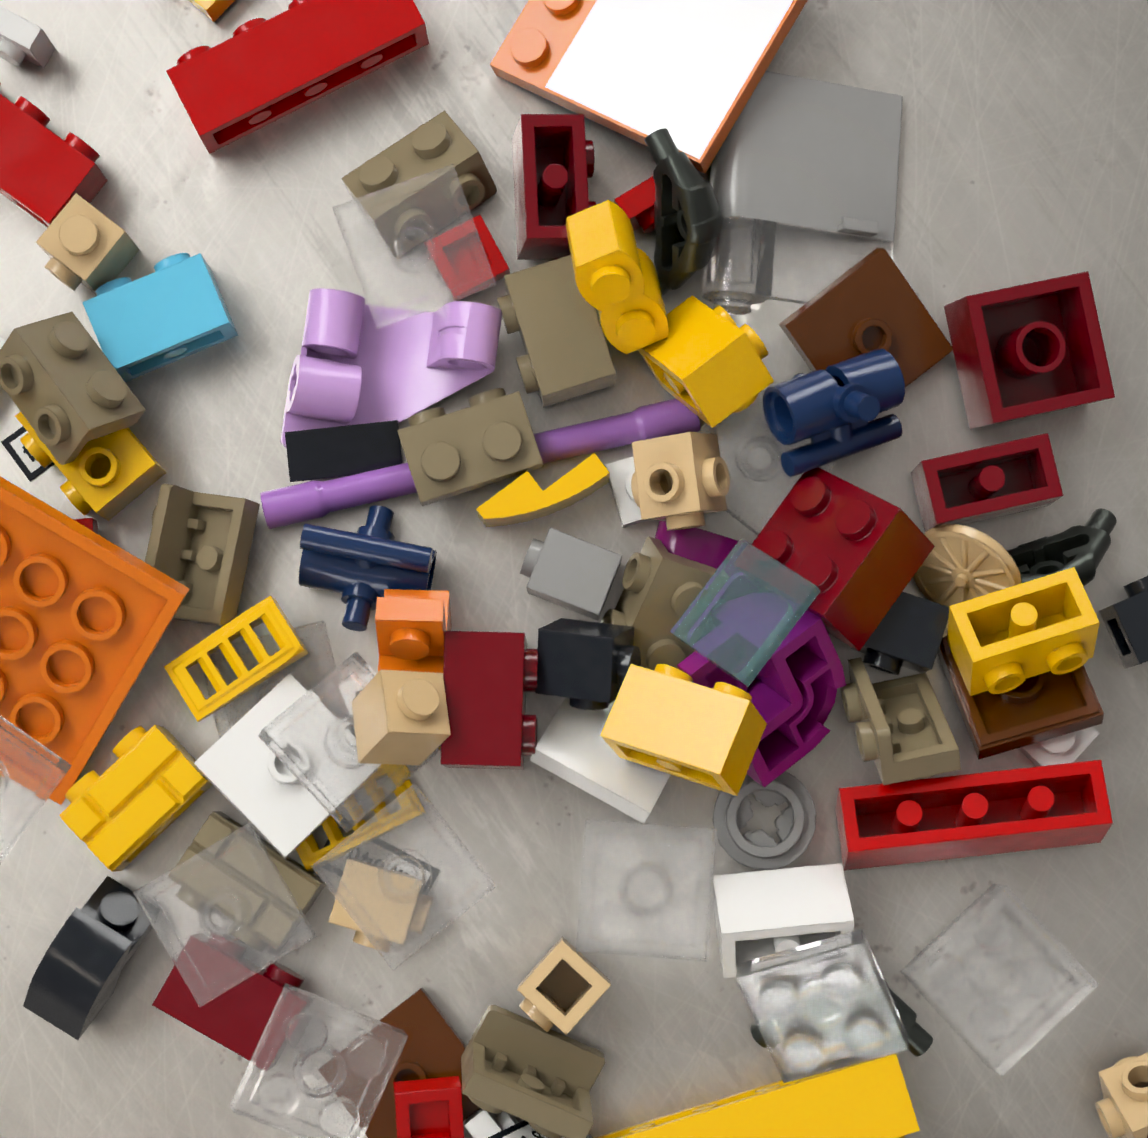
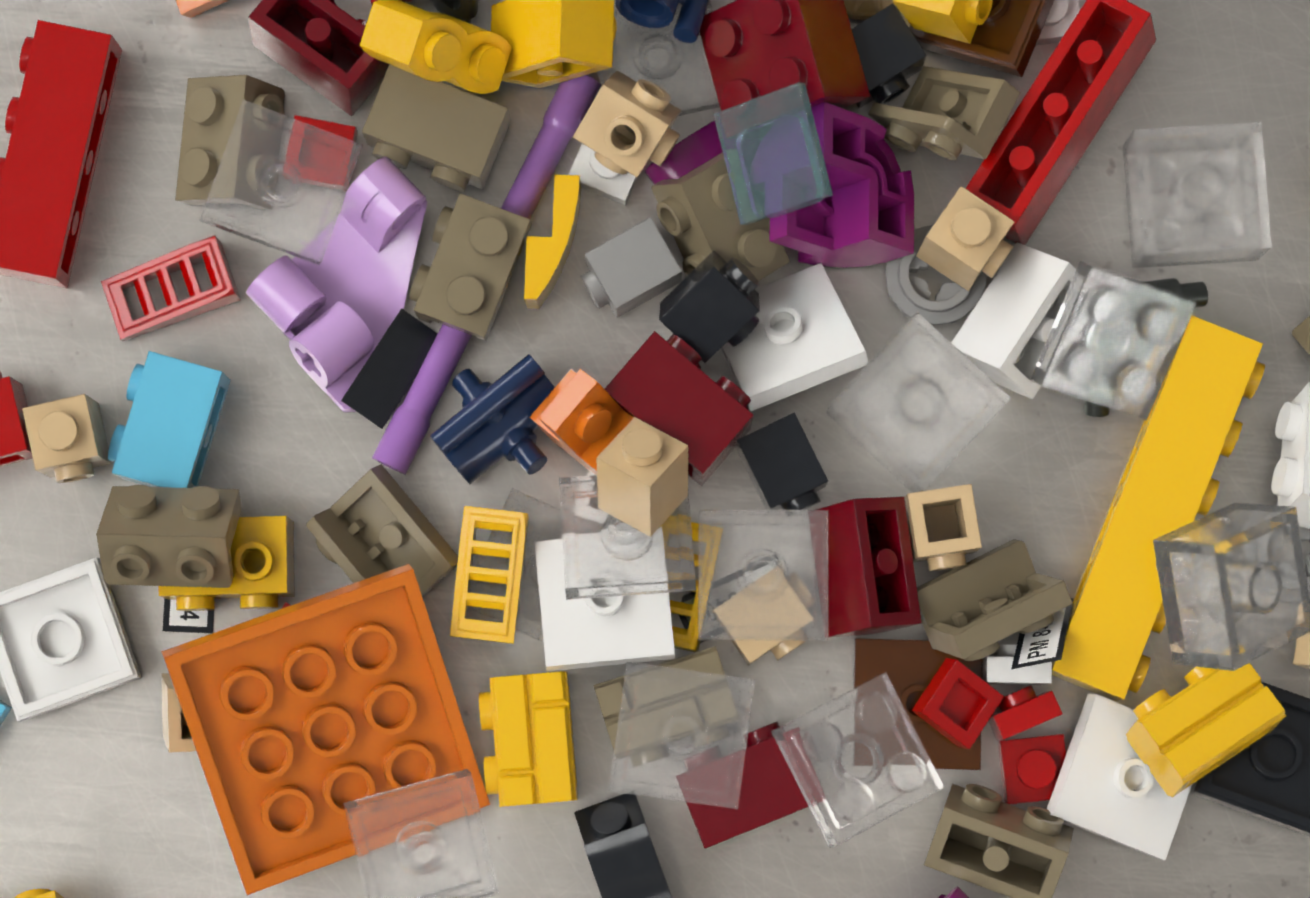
camera: 50 degrees left, 0 degrees up
yellow brick [600,664,767,796] -> none
none -> slope [101,235,241,341]
none -> black brick [735,412,828,518]
none -> dark red brick [807,497,922,638]
none -> tan brick [916,186,1014,291]

